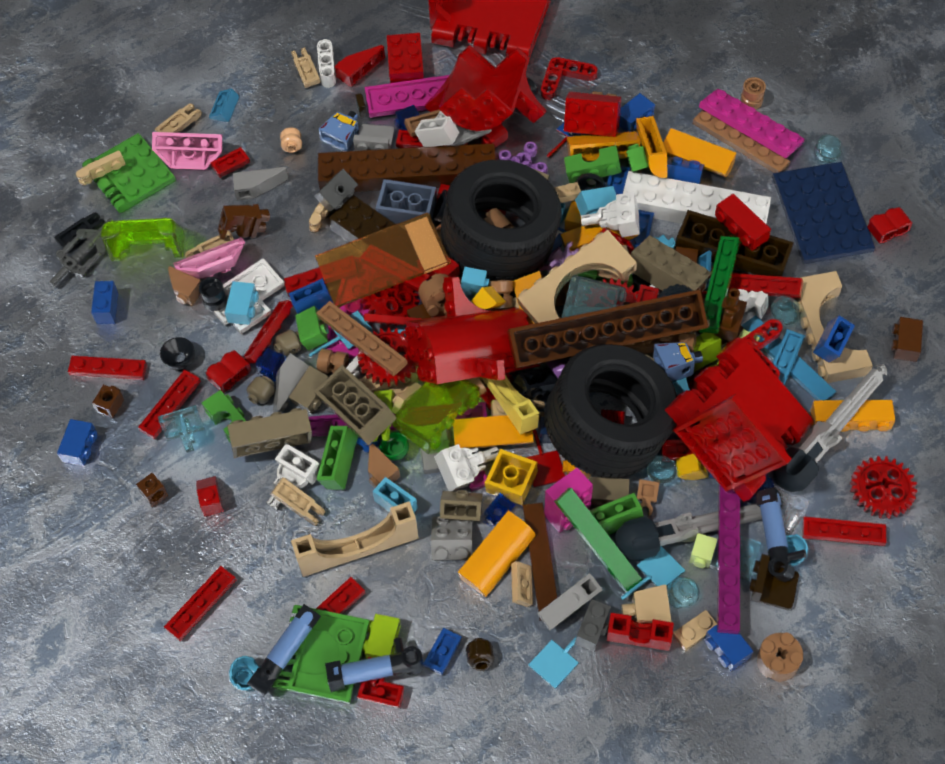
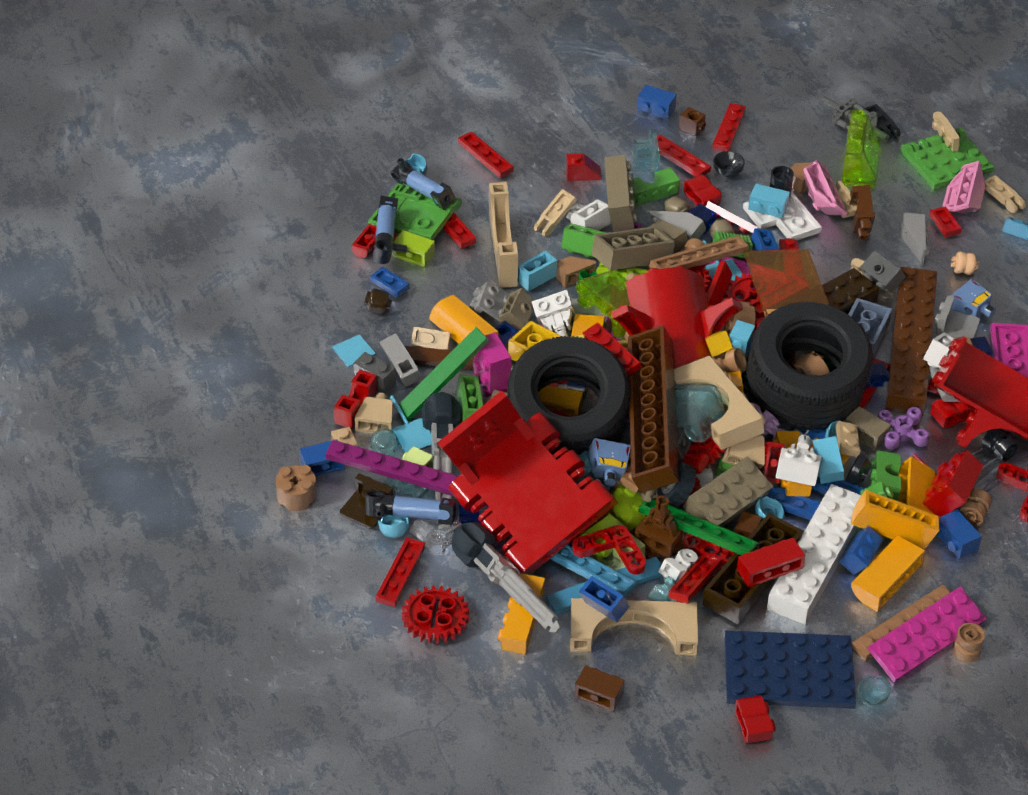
camera: 100 degrees right, 15 degrees down
blue brick [91,281,118,324] -> none
reddish brown brick [136,473,168,508] -> none
dark brown tile [355,93,367,118] -> none
none -> red plate [583,322,642,376]

